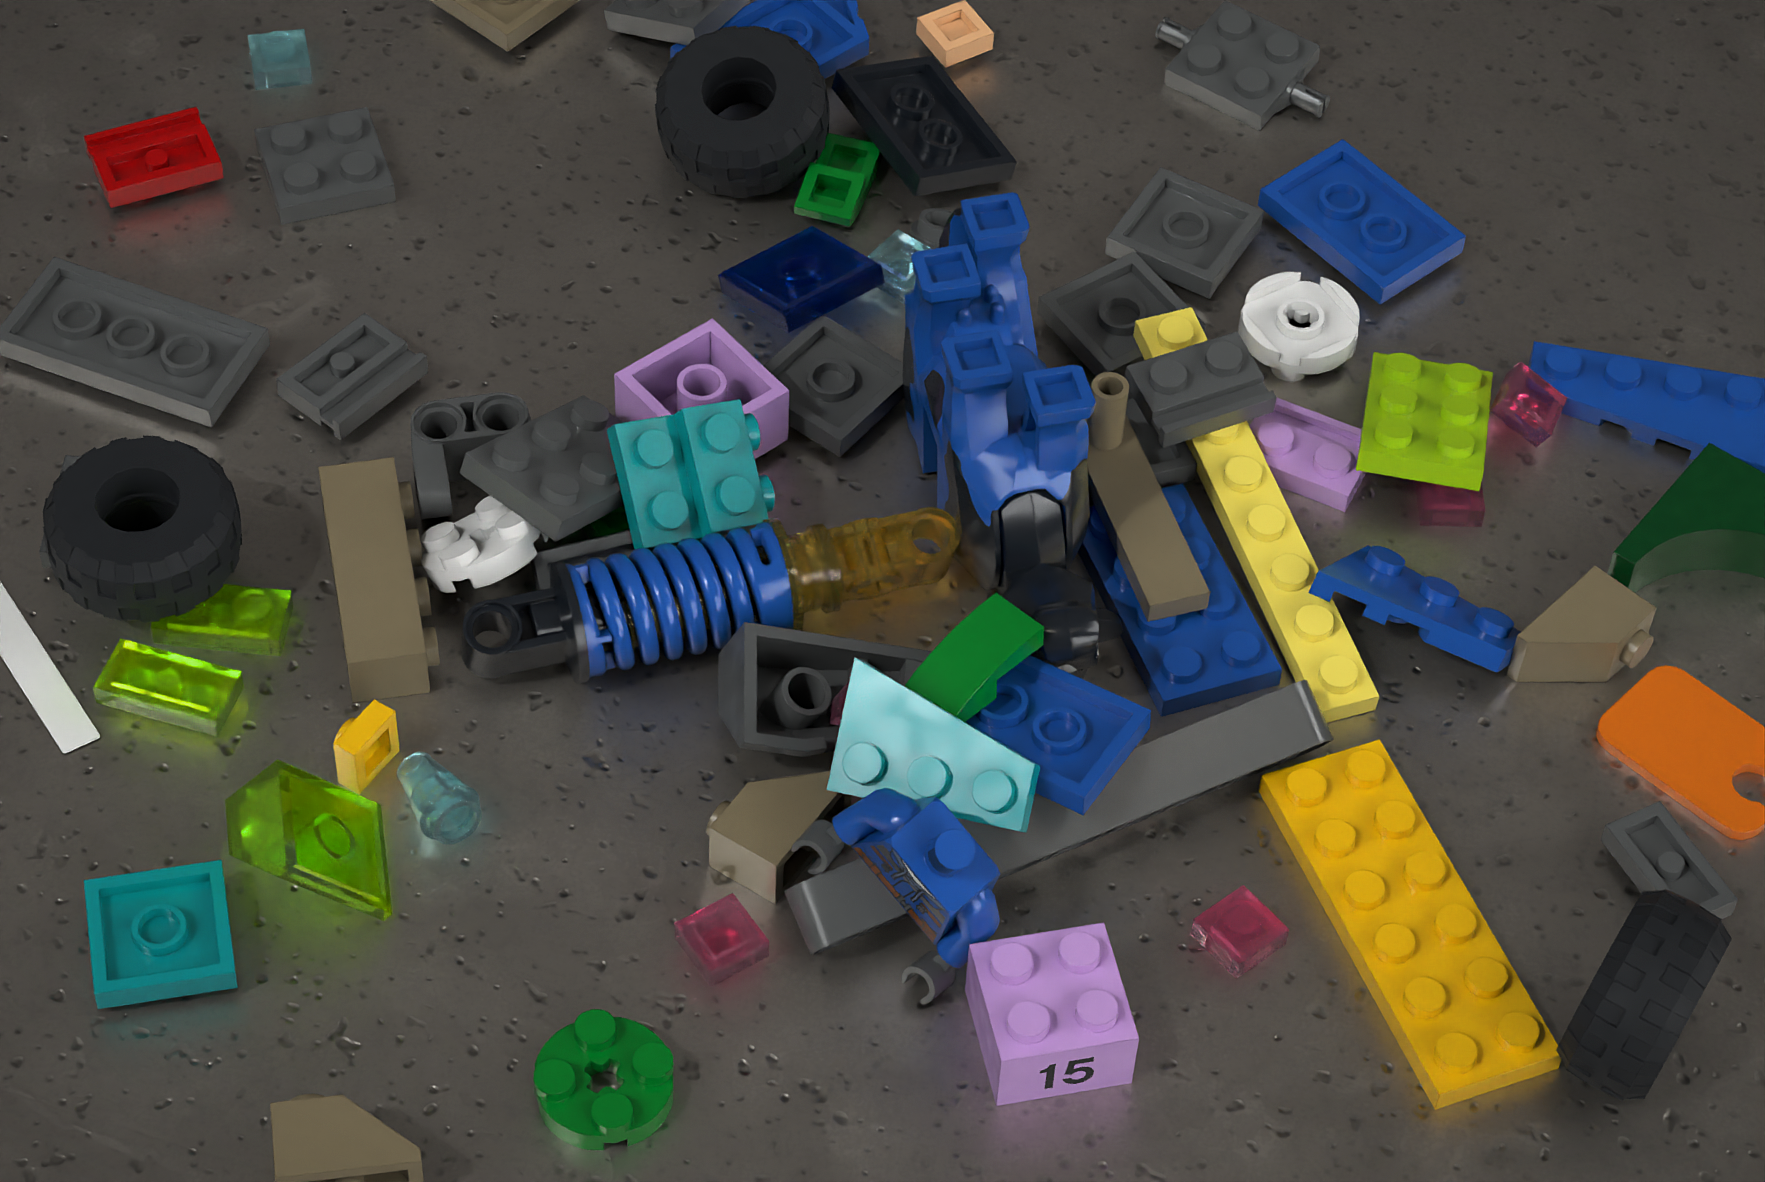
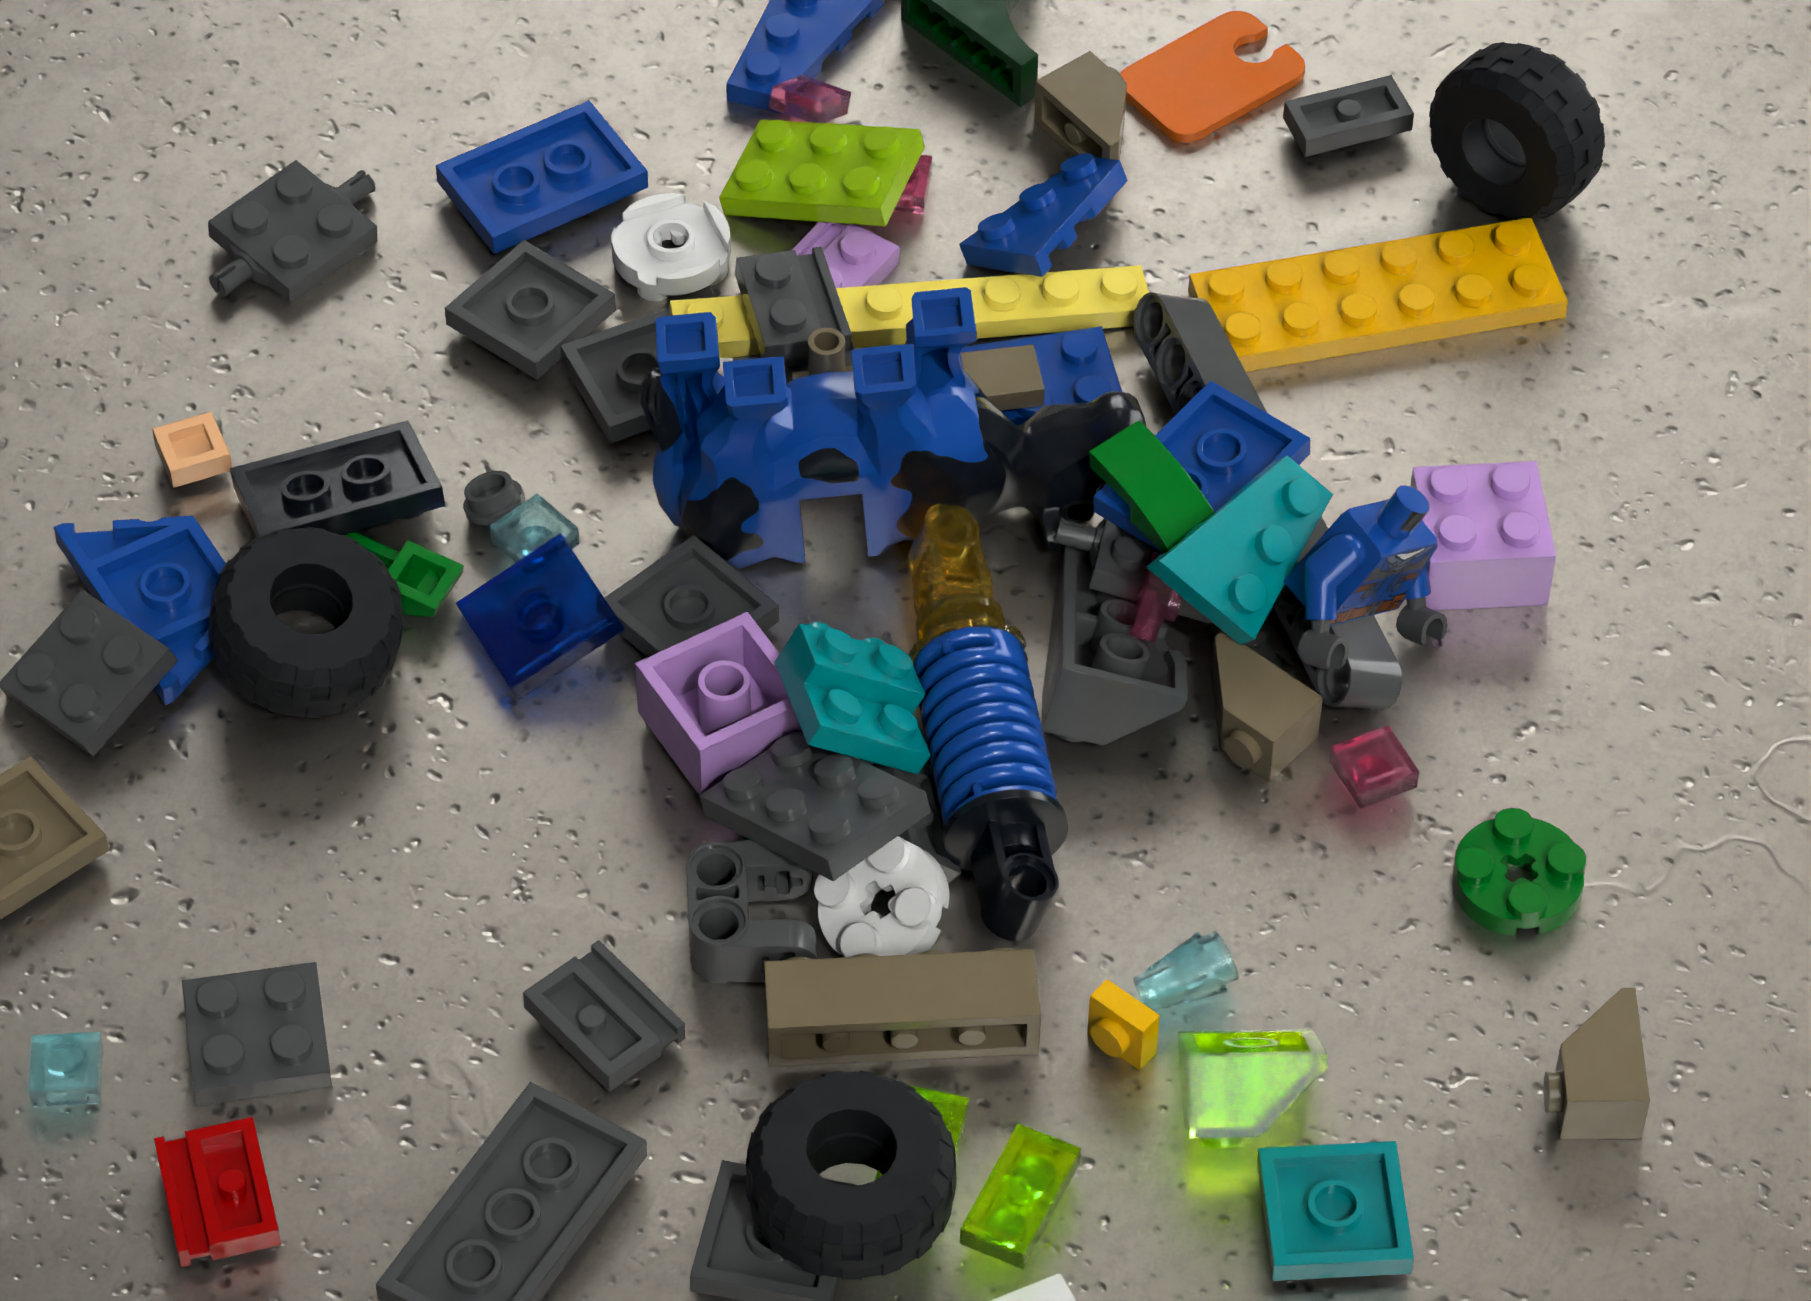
camera: 80 degrees left, 0 degrees up
clear pink plate [1191,885,1289,979] -> none

